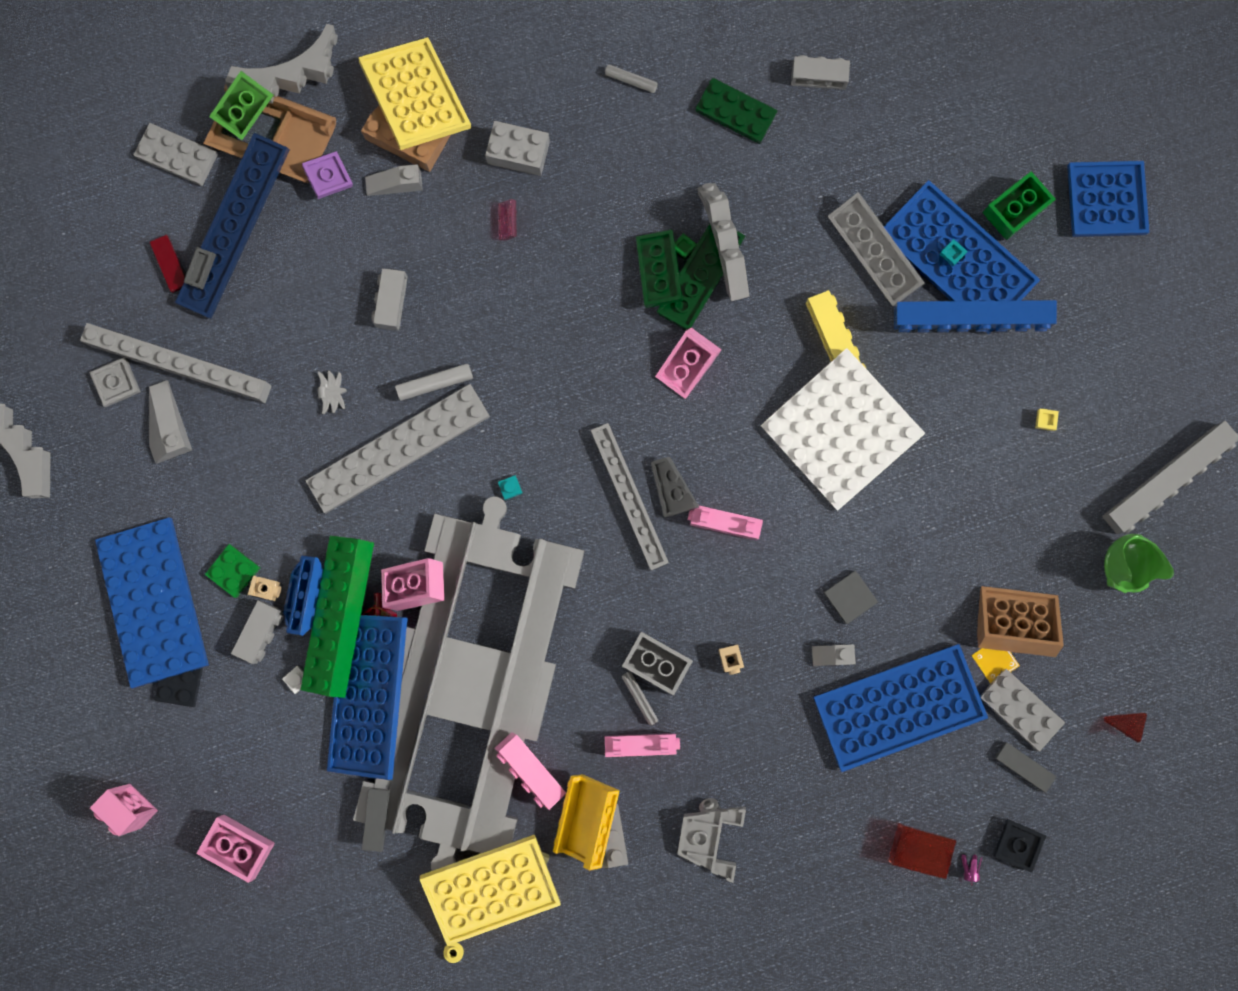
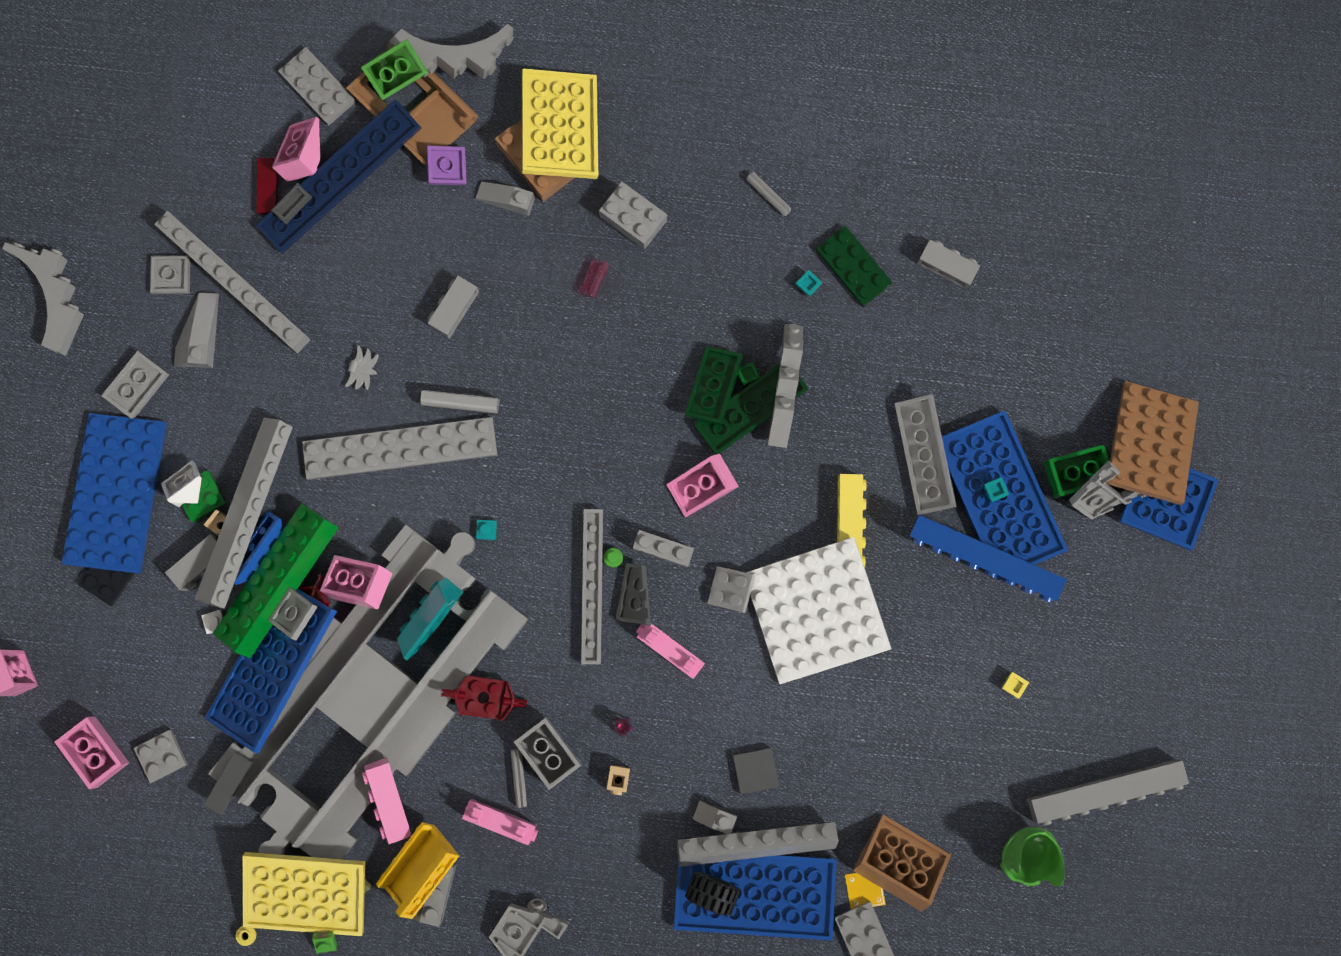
camera: 20 degrees right, 0 degrees up
none -> light grey plate [101,351,169,419]
none -> light grey plate [134,730,188,784]
none -> white slope [161,460,202,507]
none -> light grey brick [195,418,293,609]
none -> light grey plate [268,587,317,640]
none -> bright pink slope [272,117,320,182]
none -> bright green plate [312,931,337,953]
none -> teal slope [397,577,463,660]
none -> dark red plate [441,675,527,721]
none -> bright green plate [604,548,623,567]
none -> clear pink piece [613,717,633,737]
none -> light grey brick [633,530,694,568]
none -> light grey brick [677,822,839,867]
none -> black tyre [685,872,740,916]
none -> light grey plate [707,566,755,613]
none -> teal plate [795,270,823,297]
none -> light grey wing [1069,461,1147,519]
none -> medium nougat plate [1106,381,1199,505]

